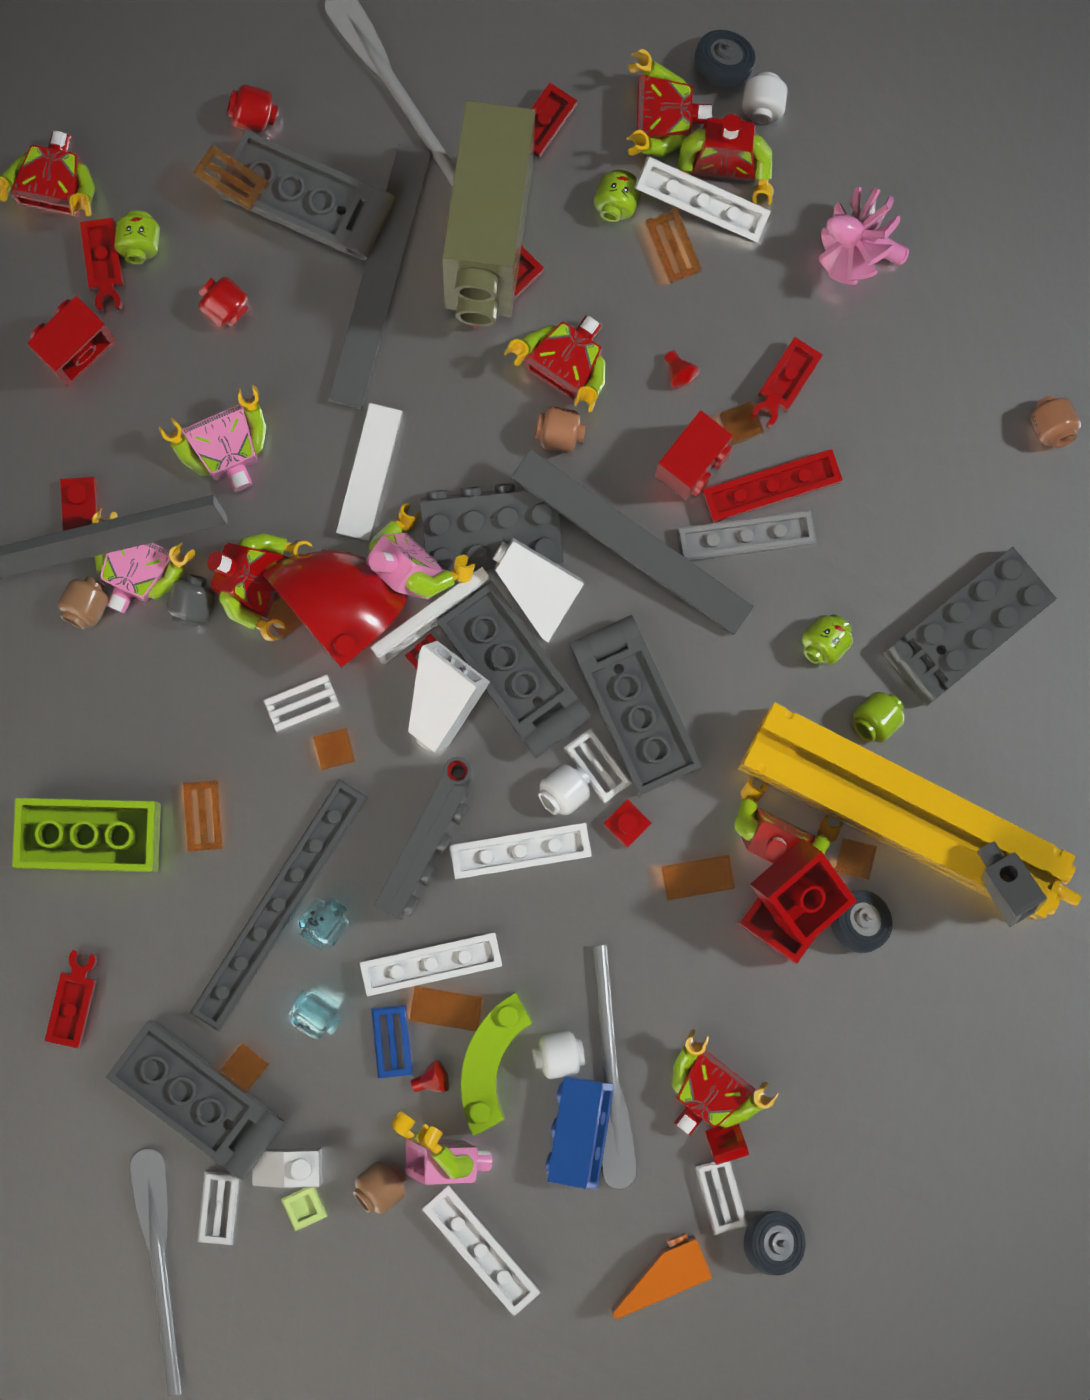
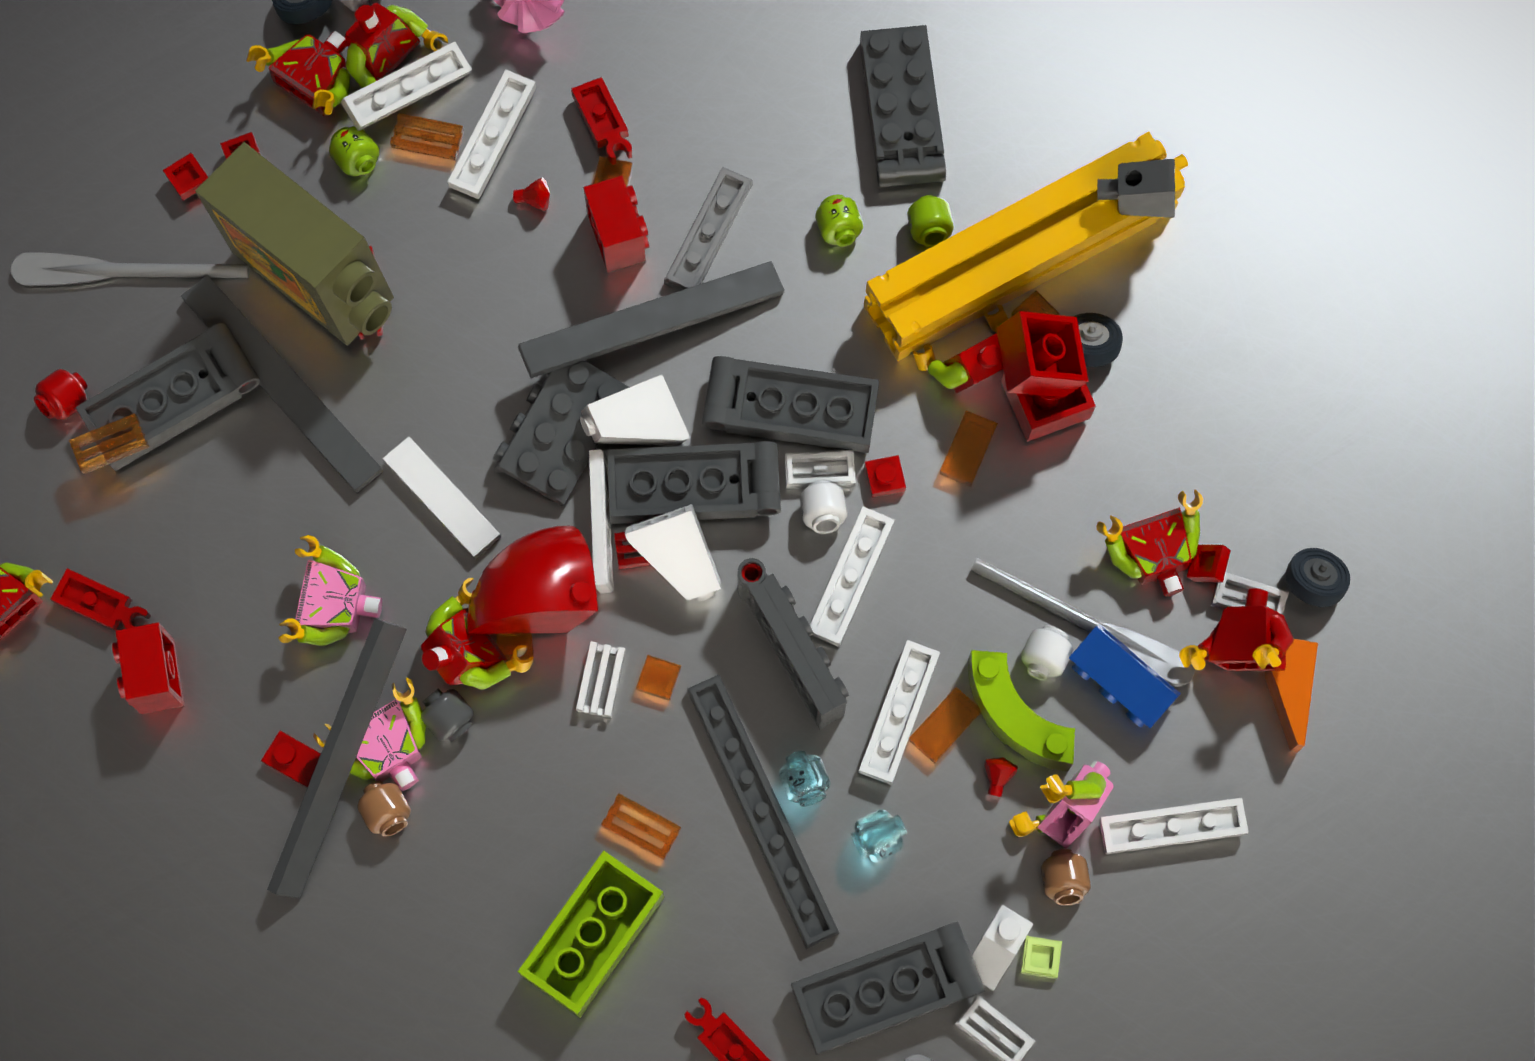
camera: 55 degrees left, 10 degrees down
lime head [114,211,160,264] -> none
red head [198,277,249,327] -> none
clear orange tile [220,1043,270,1092] -> none
torso [365,504,475,600] -> none
blue tile [371,1005,413,1078] -> none
torso [504,315,606,412] -> none
nougat head [535,406,586,453] -> none
red plate [702,449,843,523] -> none
none -> red plate [163,153,208,201]
none -> white plate [447,69,537,199]
none -> red torso [1179,588,1294,671]

